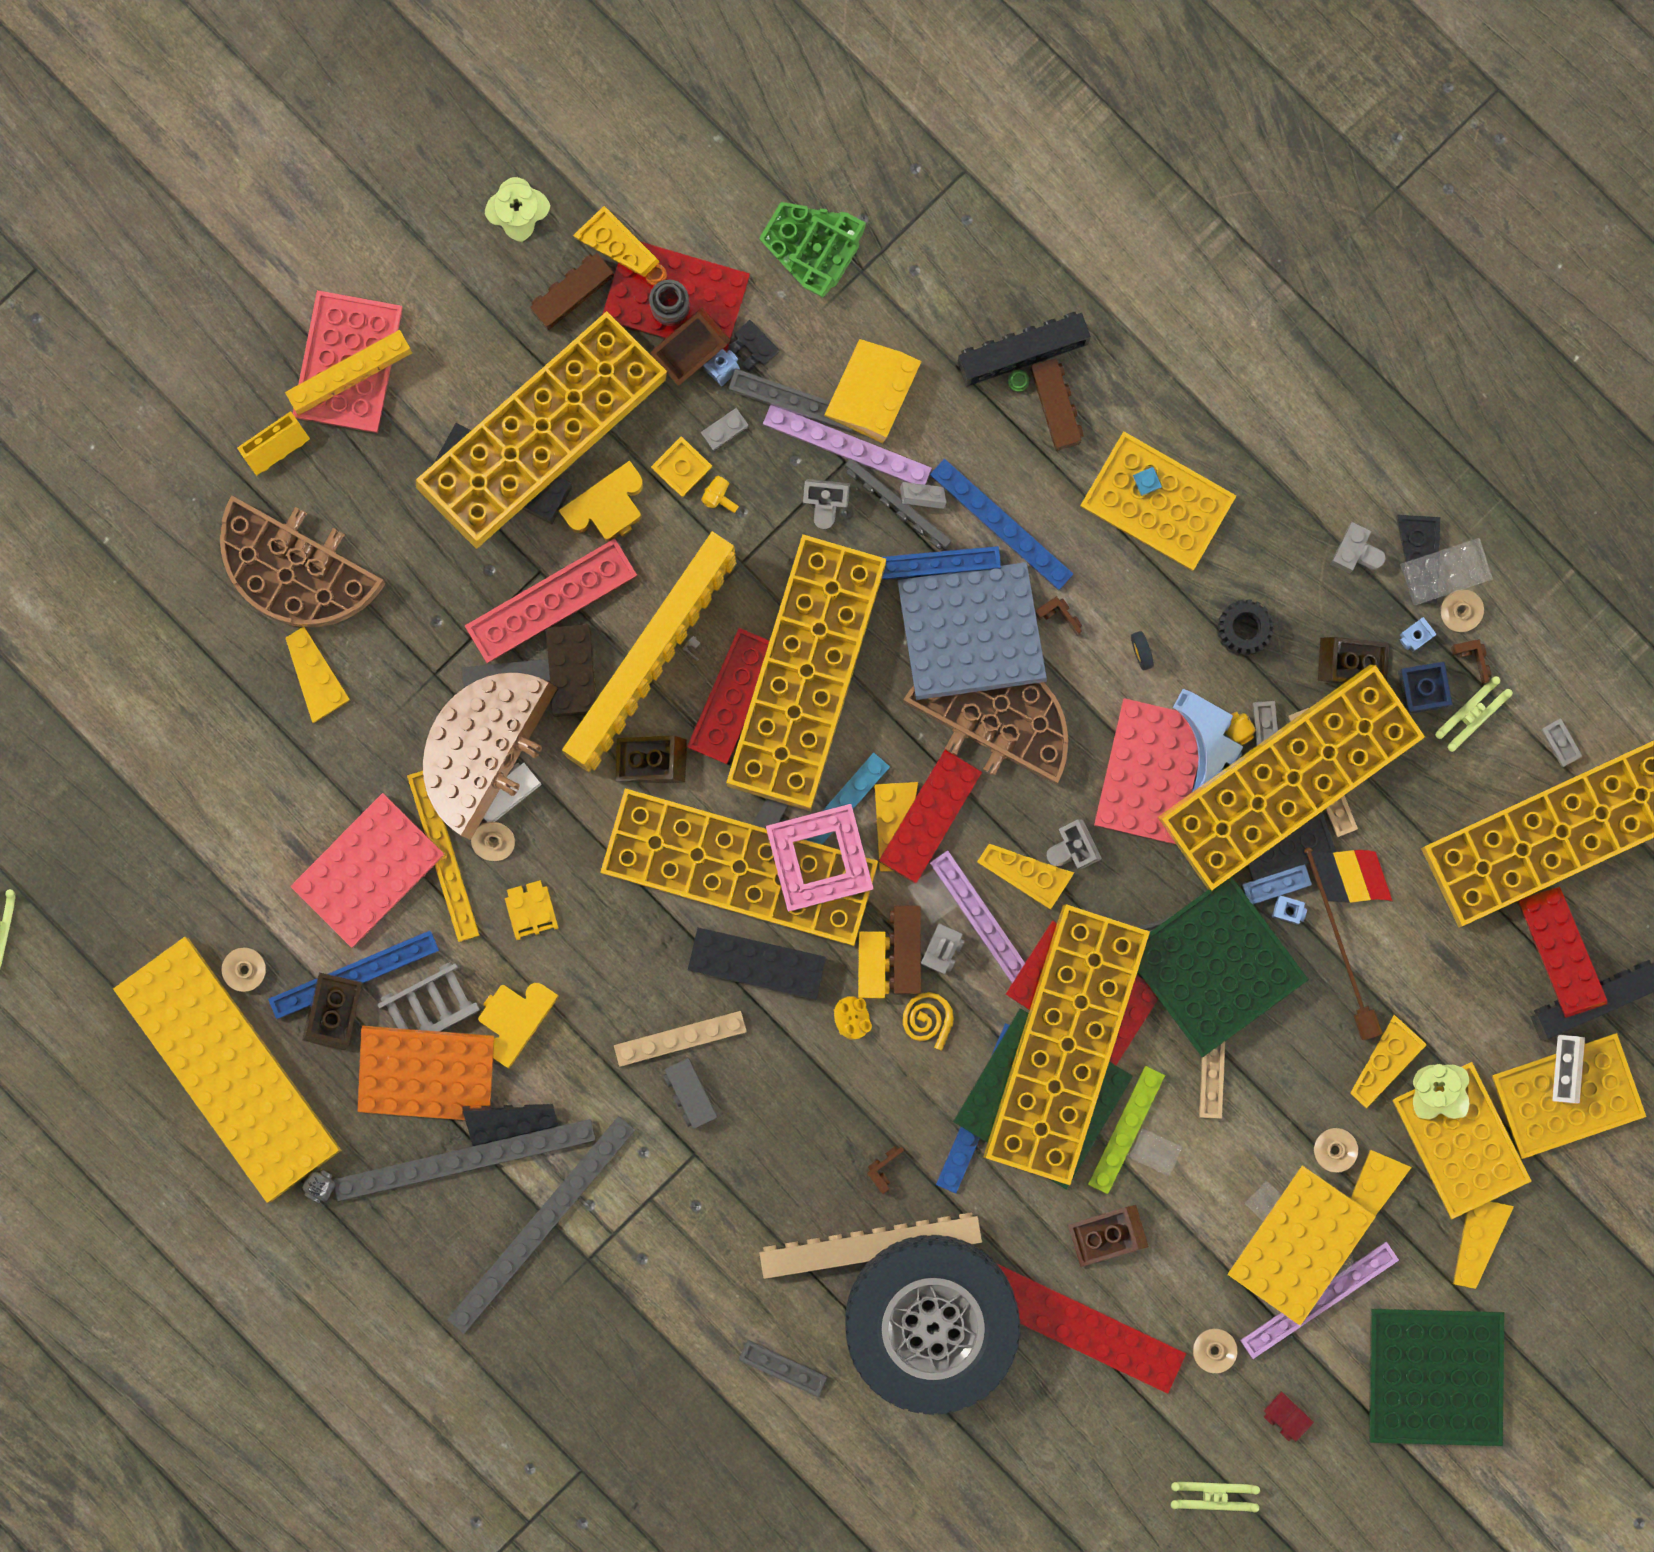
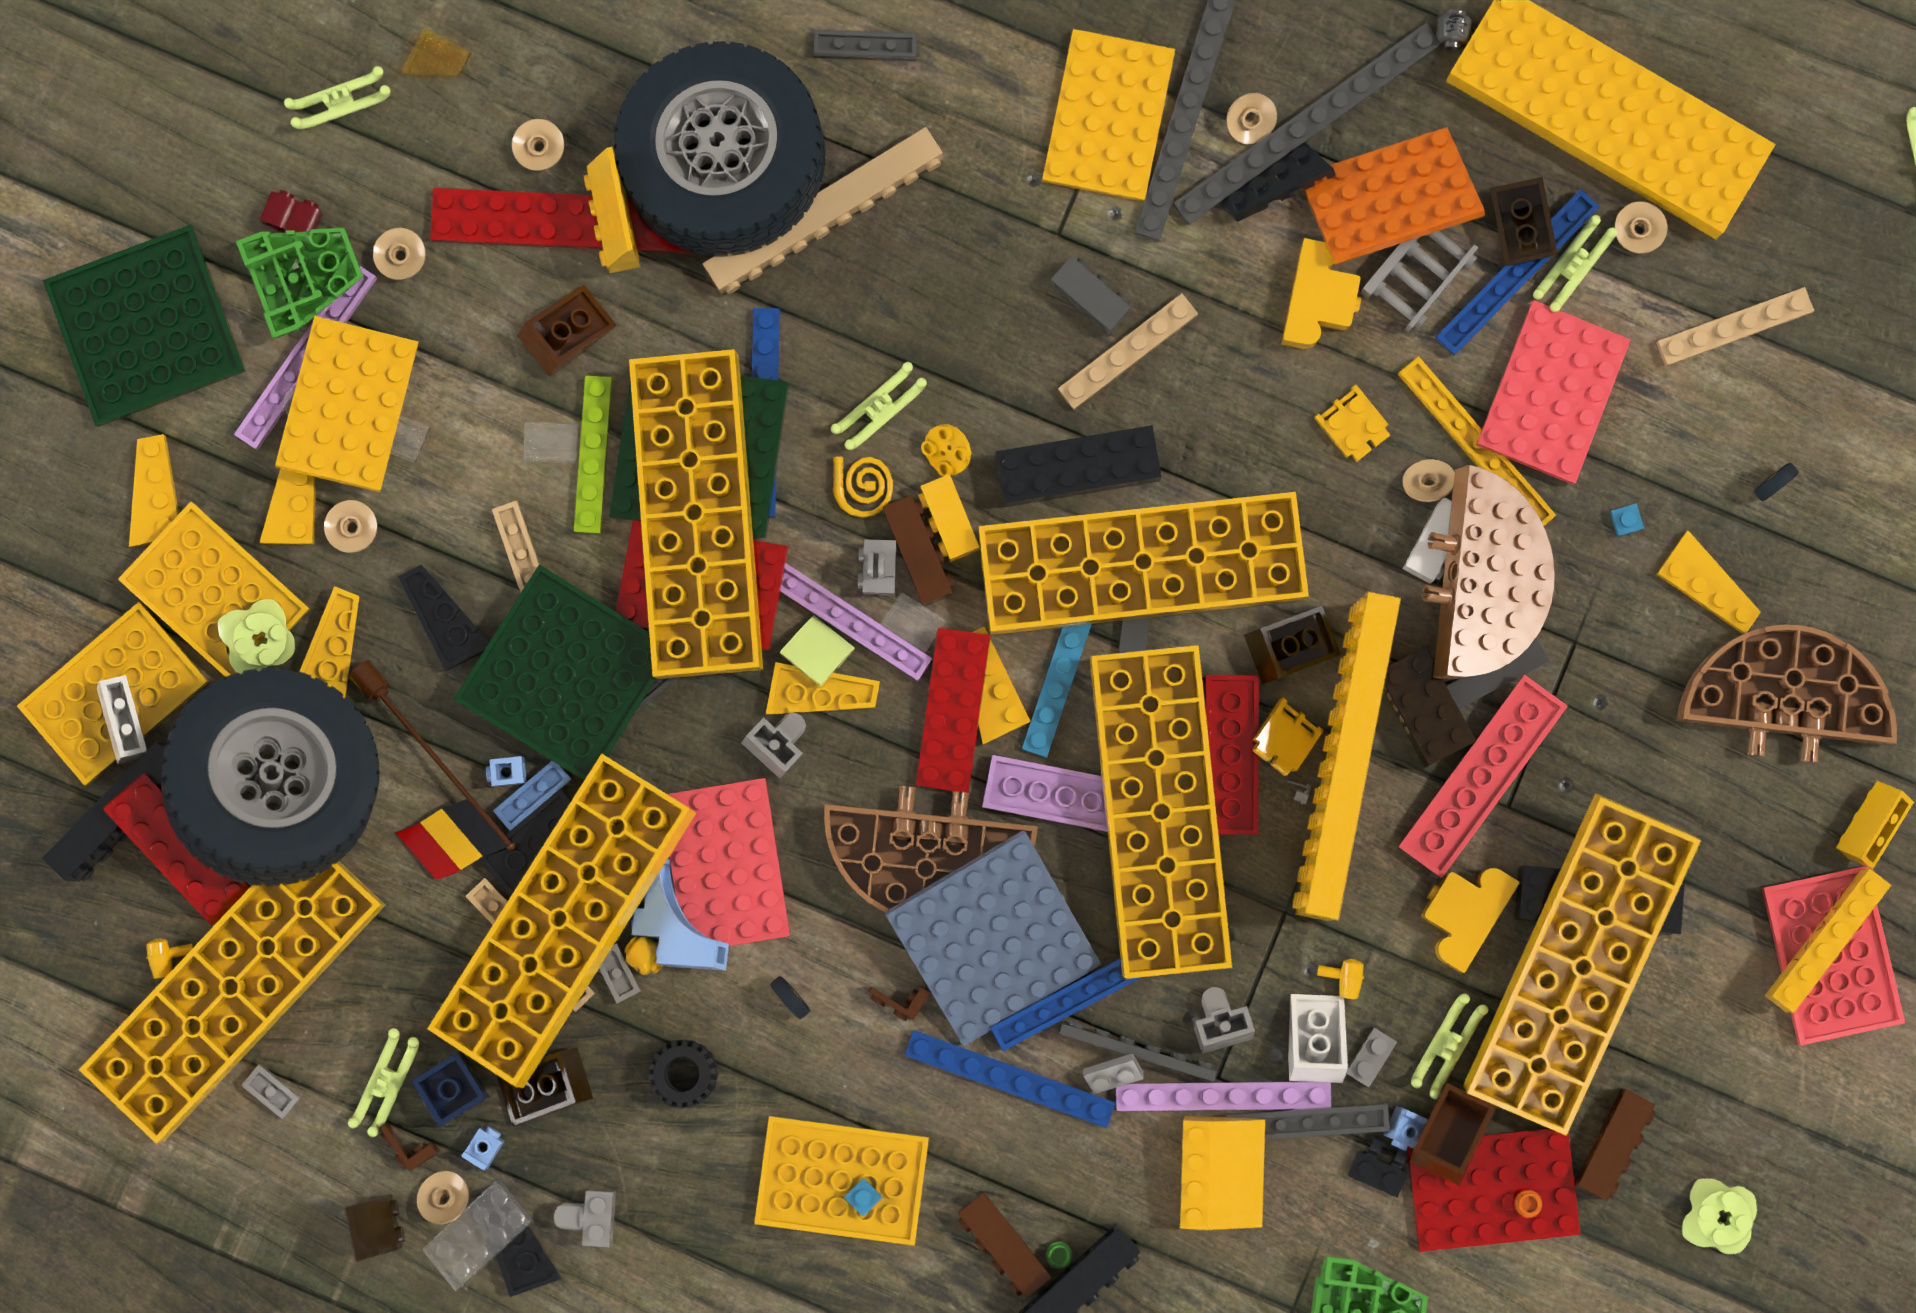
camera: 160 degrees right, 0 degrees up
yellow wing [573,206,659,277] -> none
dark grey piece [649,280,690,326] -> none
yellow plate [651,436,712,498] -> none
bright pink plate [766,804,874,912] -> none
reddish brown bracket [867,1146,904,1194] -> none
none -> yellow piece [146,938,193,979]
none -> black wheel [161,668,380,886]
none -> bright green wedge [236,228,364,339]
none -> dark brown slope [345,1194,405,1261]
none -> black wing [398,565,489,671]
none -> clear yellow wing [401,27,472,77]
none -> tan dish [512,119,564,171]
none -> yellow slope [584,147,641,273]
none -> yellowish green slope [780,615,855,687]
none -> yellowish green piece [831,362,927,450]
none -> lavender plate [982,755,1107,832]
none -> yellow plate [1042,29,1175,202]
none -> tan dish [1226,93,1277,144]
none -> yellow plate [1252,697,1323,776]
none -> white slope [1288,994,1348,1083]
none -> yellowish green piece [1411,994,1489,1099]
none -> yellowish green piece [1533,215,1617,312]
none -> dark azure plate [1609,503,1644,537]
none -> tan plate [1656,287,1814,367]
none -> black bush [1754,462,1799,501]

